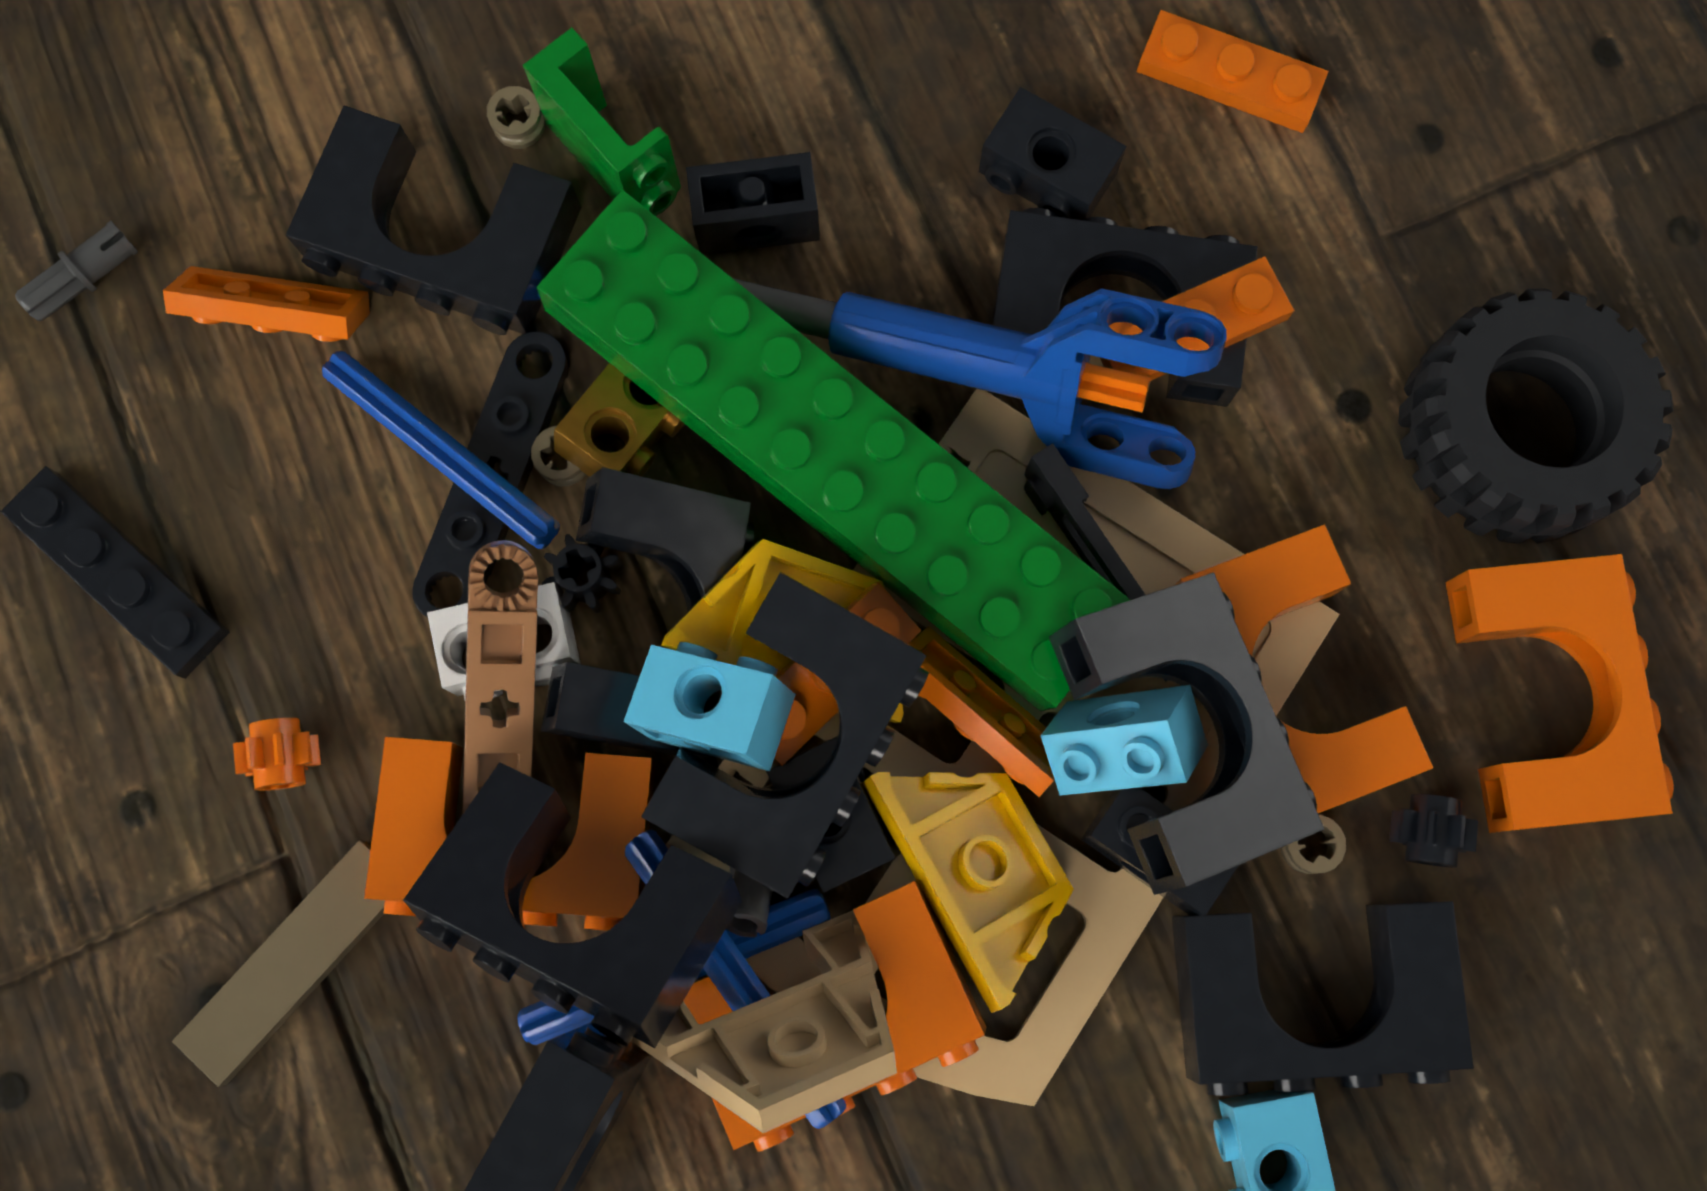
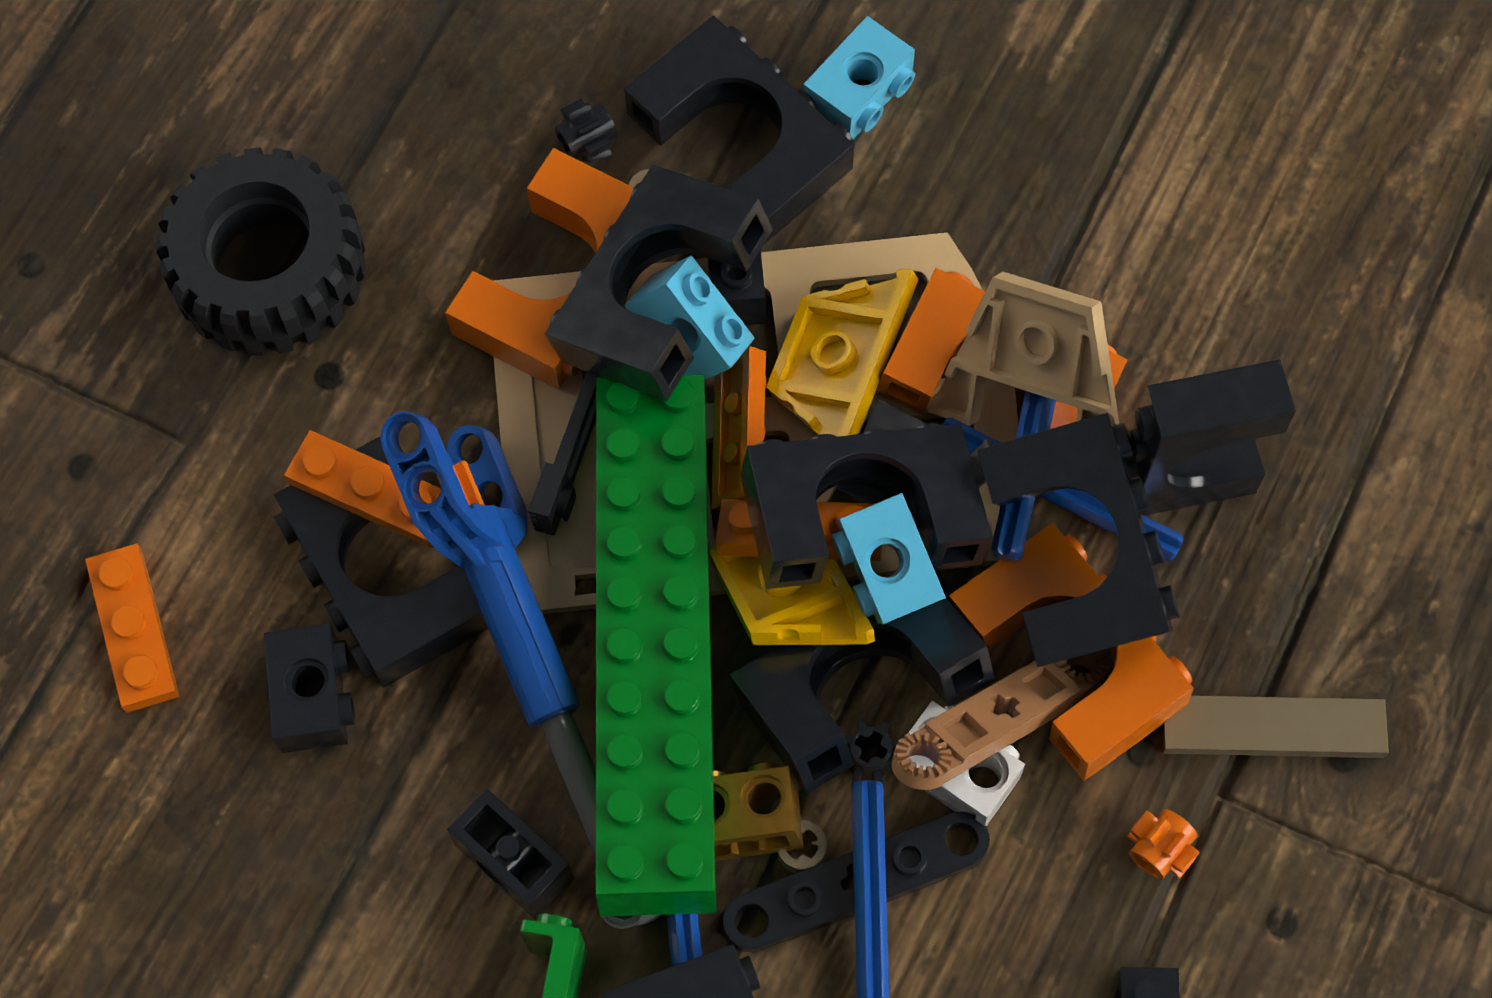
camera: 130 degrees left, 10 degrees down
orange arch [1445,554,1674,833] -> none

